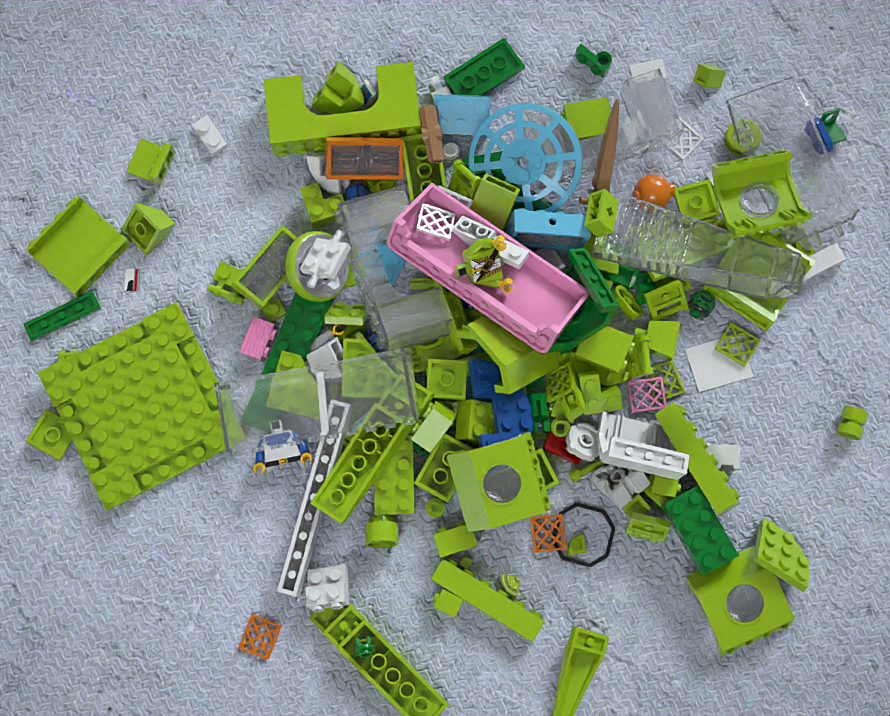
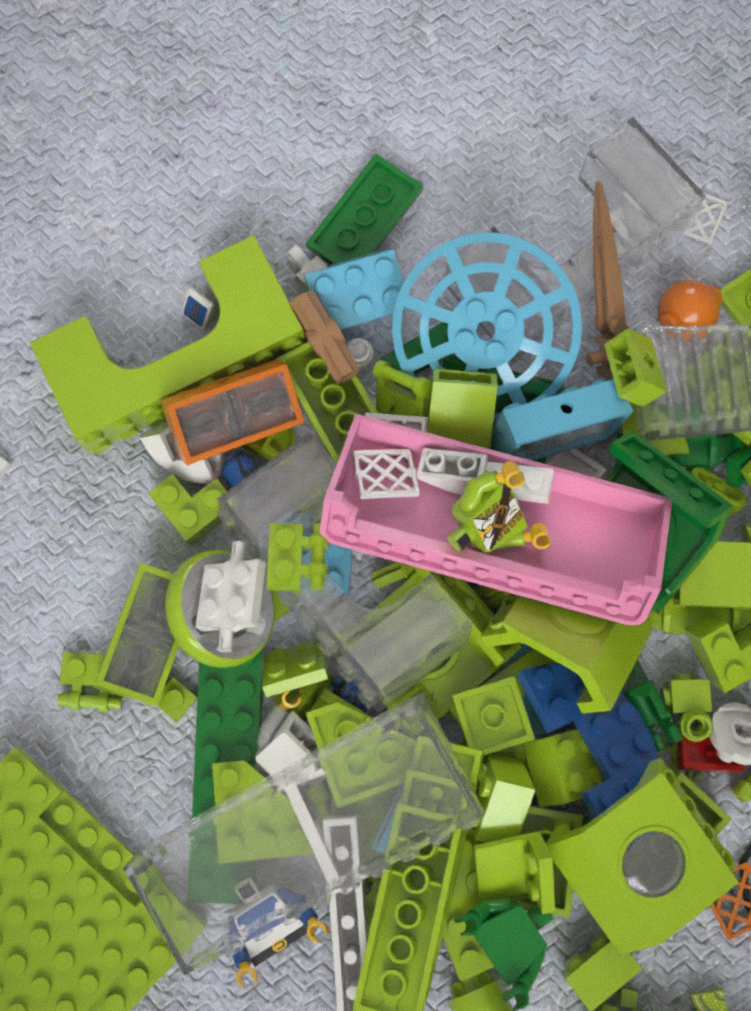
camera: 20 degrees left, 0 degrees up
bright pink brick [239,316,278,362] -> none
lime brick [312,61,364,114] -> none
lime plate [426,498,445,518] -> none
lime window [546,361,574,403] -> none
lime plate [557,368,587,421] -> none
lime brick [560,97,611,146] -> none
green plate [575,44,612,78] -> none
white sticker [630,59,667,84] -> none
lime panel [693,64,726,88] -> none
none -> lime plate [267,523,329,591]
none -> green torso [454,898,554,1011]
none -> lime bracket [474,831,555,915]

